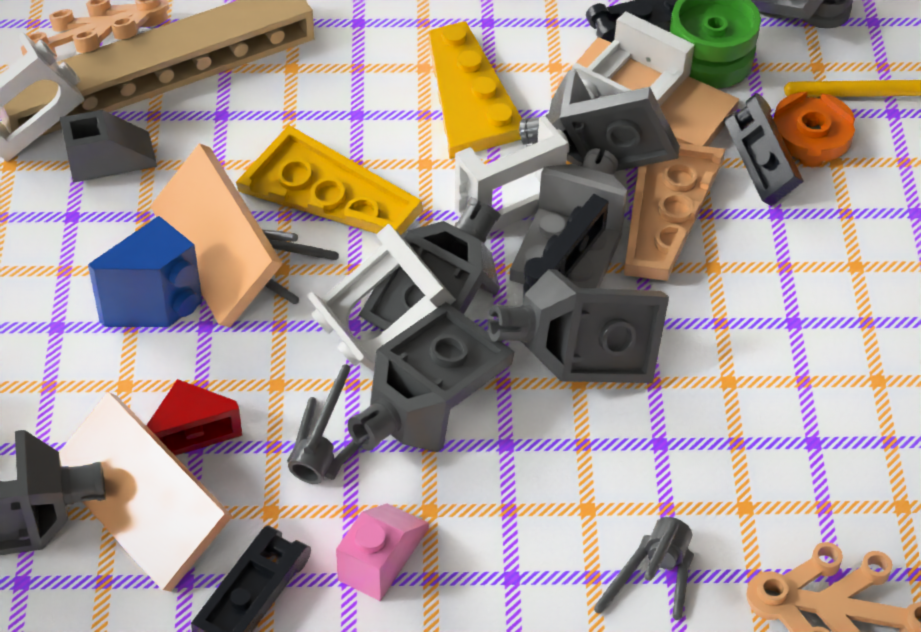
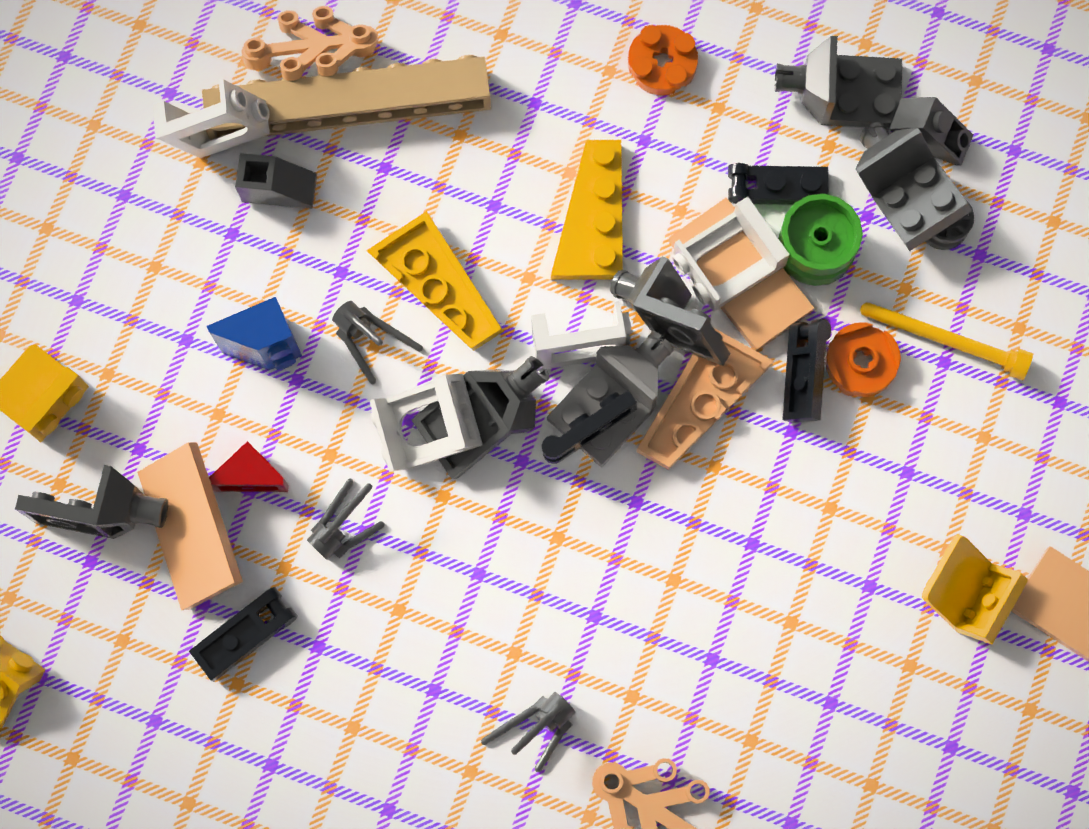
camera: 25 degrees right, 25 degrees up
light nougat tile [150,143,283,327] -> none
bright pink slope [336,503,429,601] -> none
dark grey plate [347,302,515,452] -> none
dark grey plate [488,269,669,383] -> none

